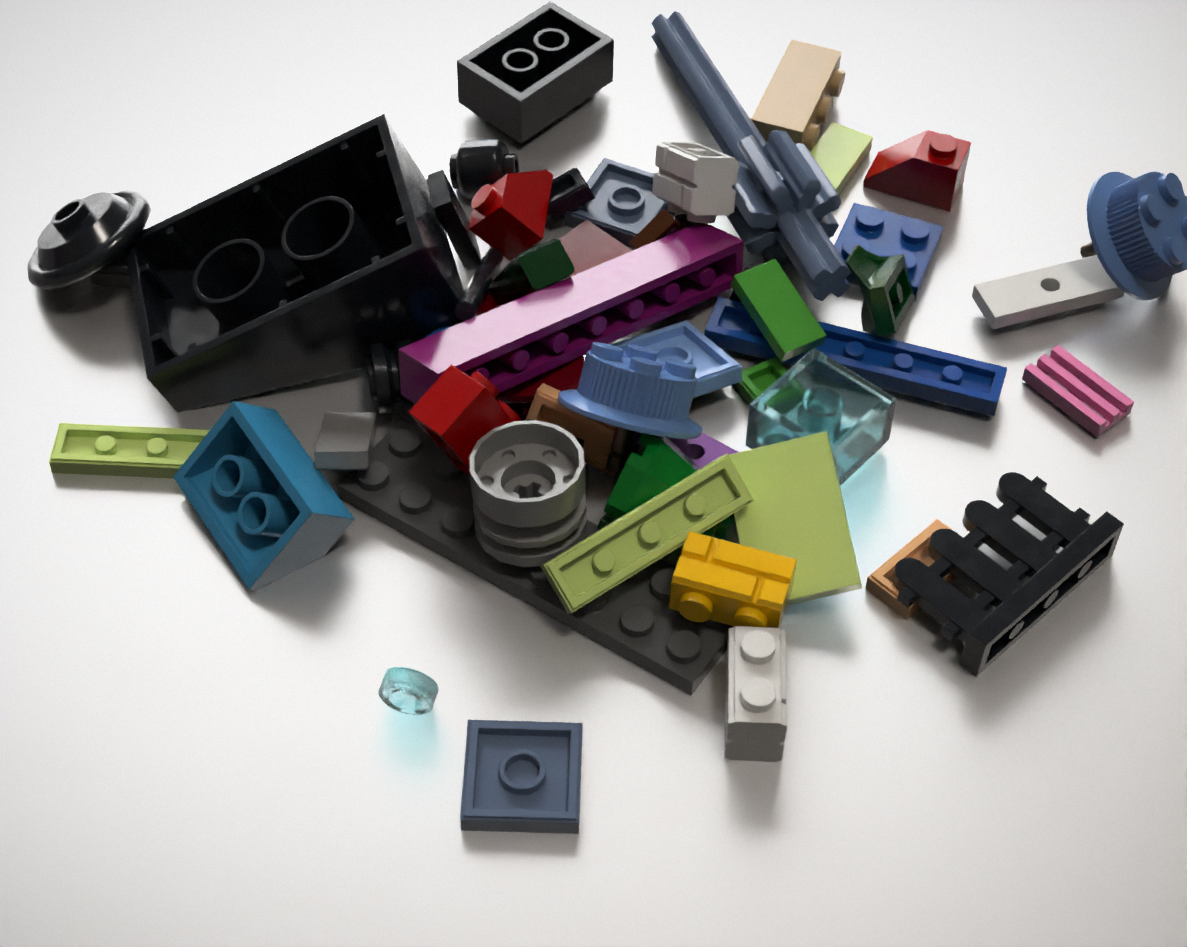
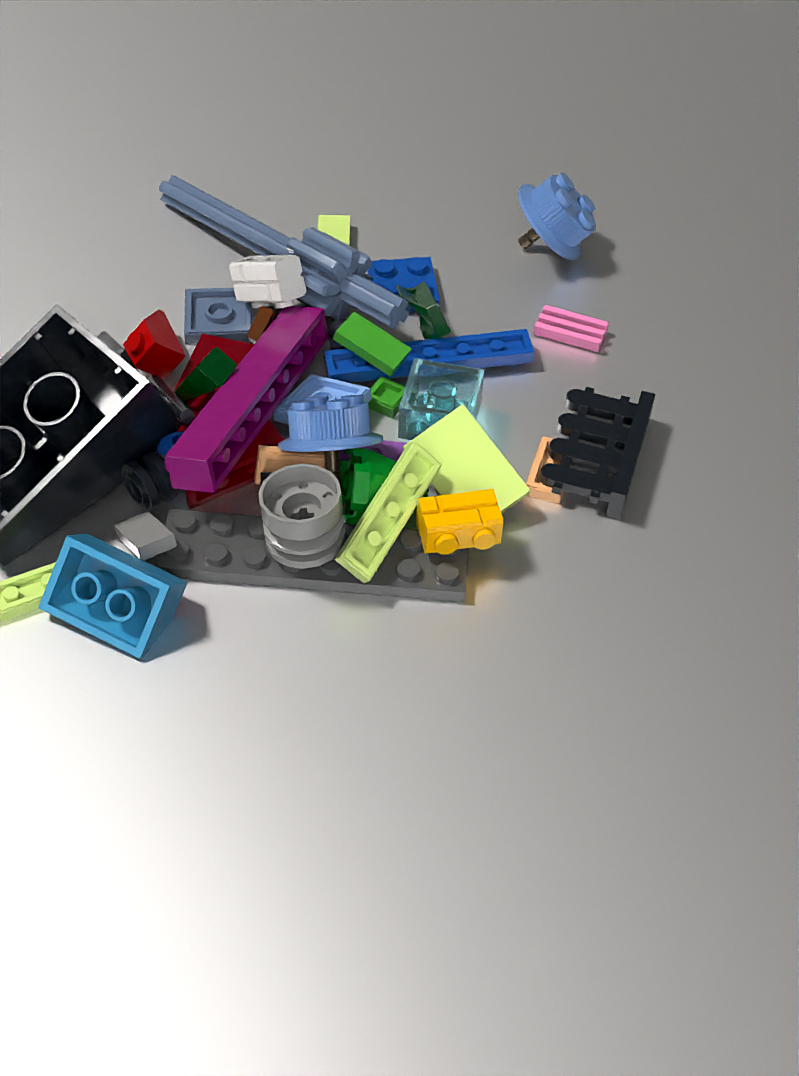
camera: 30 degrees left, 0 degrees up
clear light blue tile [378,667,439,715] -> none
red brick [408,364,522,477] -> none
black head [449,138,519,200] -> none
black brick [456,1,614,144] -> none
sand blue tile [460,720,583,834] -> none
black tile [548,168,595,220] -> none
white brick [724,626,787,762] -> none
tan brick [751,39,846,151] -> none
red slope [863,129,972,212] -> none
white tile [971,255,1124,329] -> none

